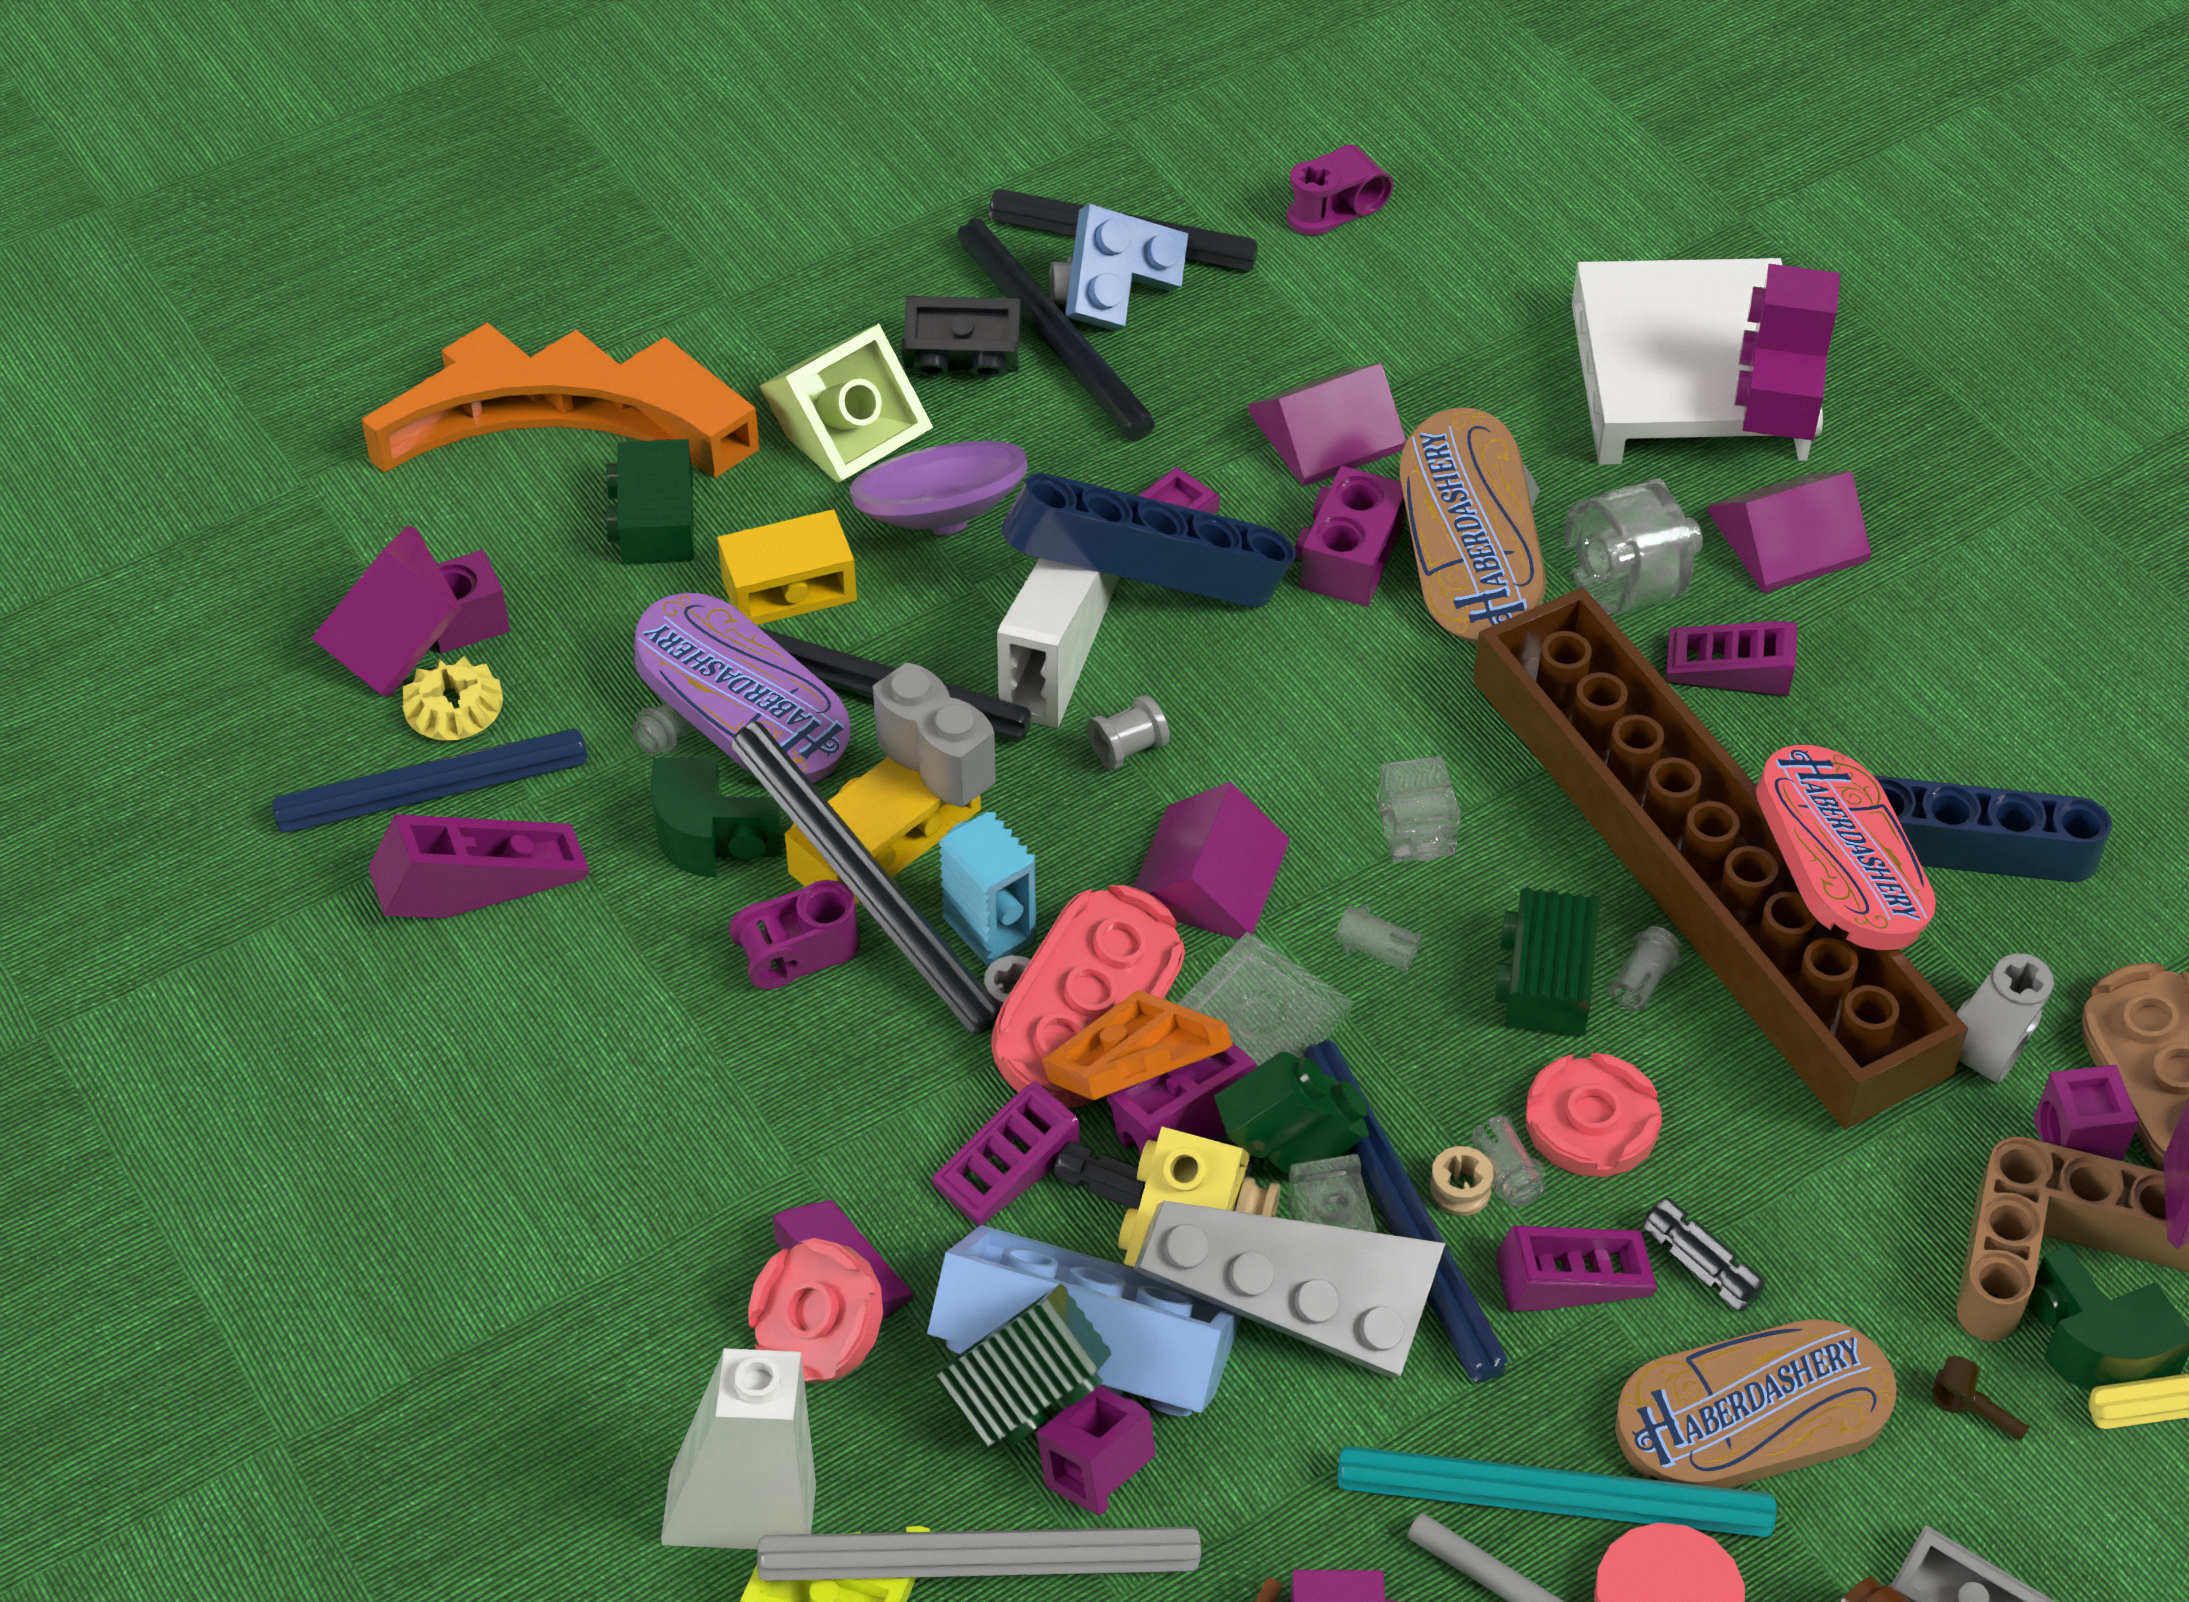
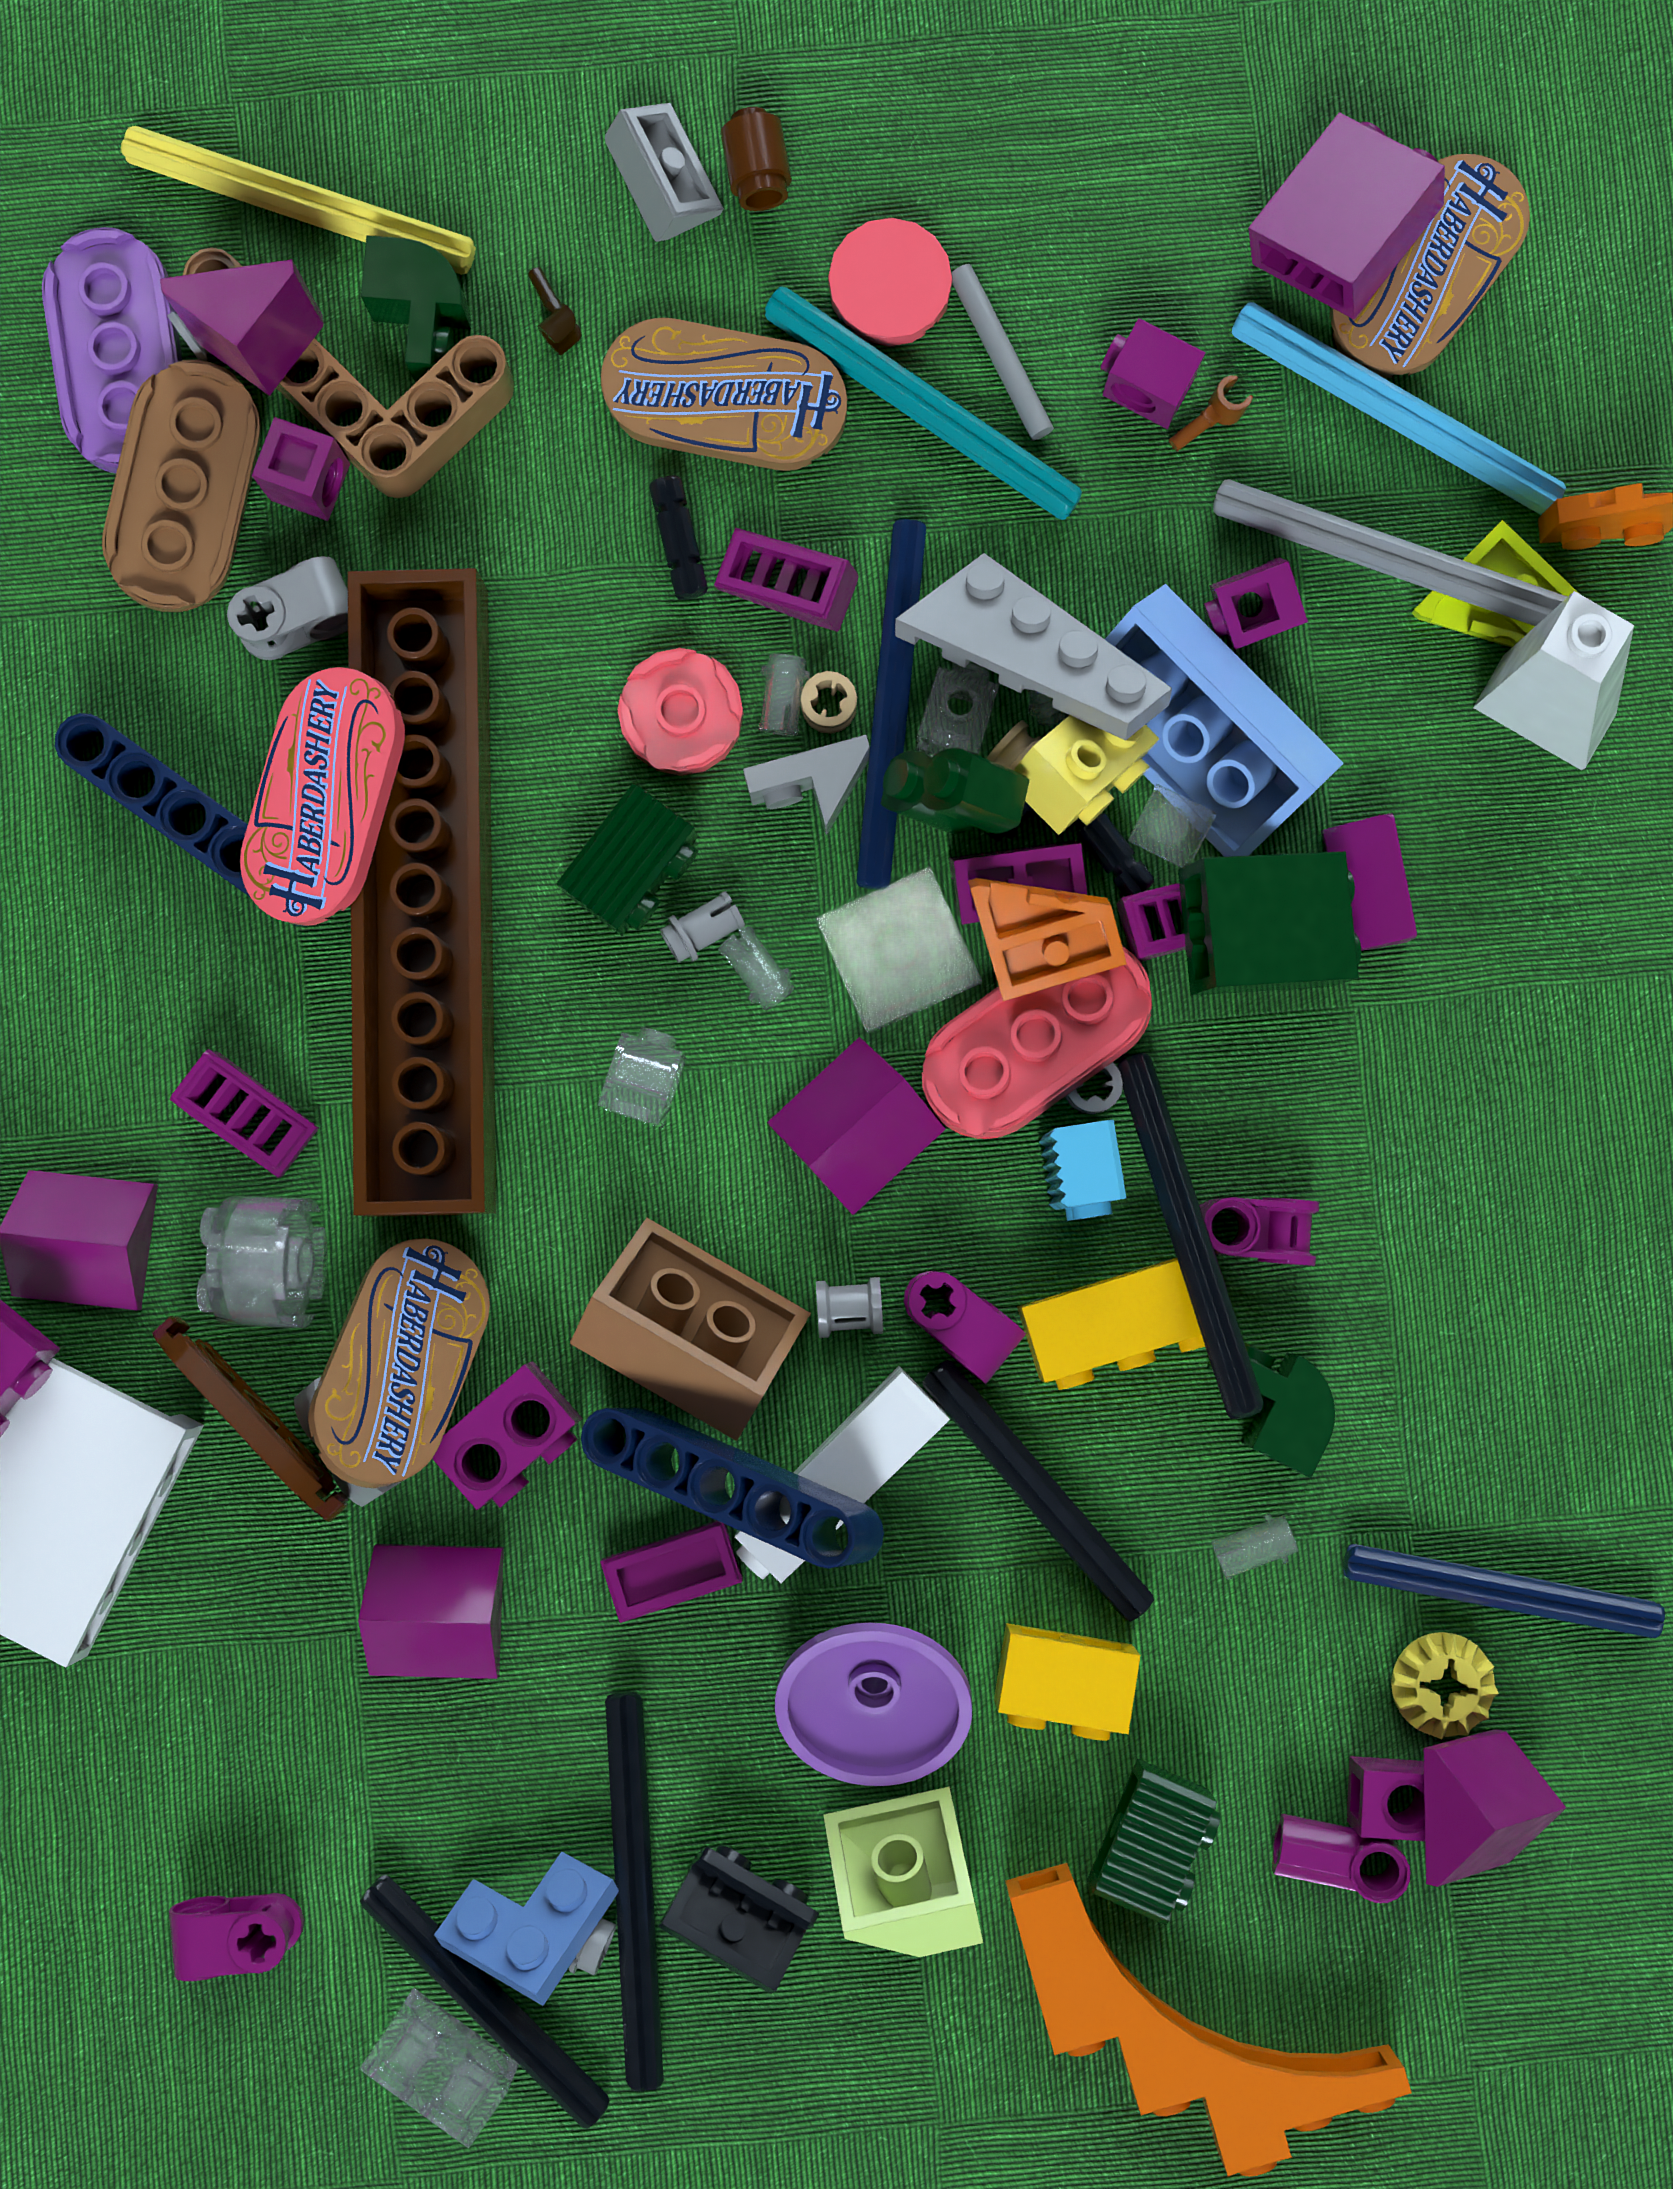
camera: 150 degrees left, 35 degrees up
magenta slope [368,814,590,918] -> none
medium lavender tile [633,593,851,784] -> none
coral tile [748,1238,883,1384] -> none
light grey brick [873,662,996,807] -> none
dark green brick [934,1283,1112,1448] -> none
clear pin [1607,926,1681,1012] -> none
none -> reddish brown tile [152,1316,349,1522]
none -> clear brick [359,1987,519,2149]
none -> medium nougat slope [570,1218,811,1441]
none -> light grey pin [660,891,745,963]
none -> light grey slope [743,735,870,835]
none -> magenta piece [903,1271,1026,1384]
none -> clear plate [1128,784,1217,868]
none -> dark green brick [1178,851,1361,996]
none -> magenta piece [1272,1813,1410,1903]

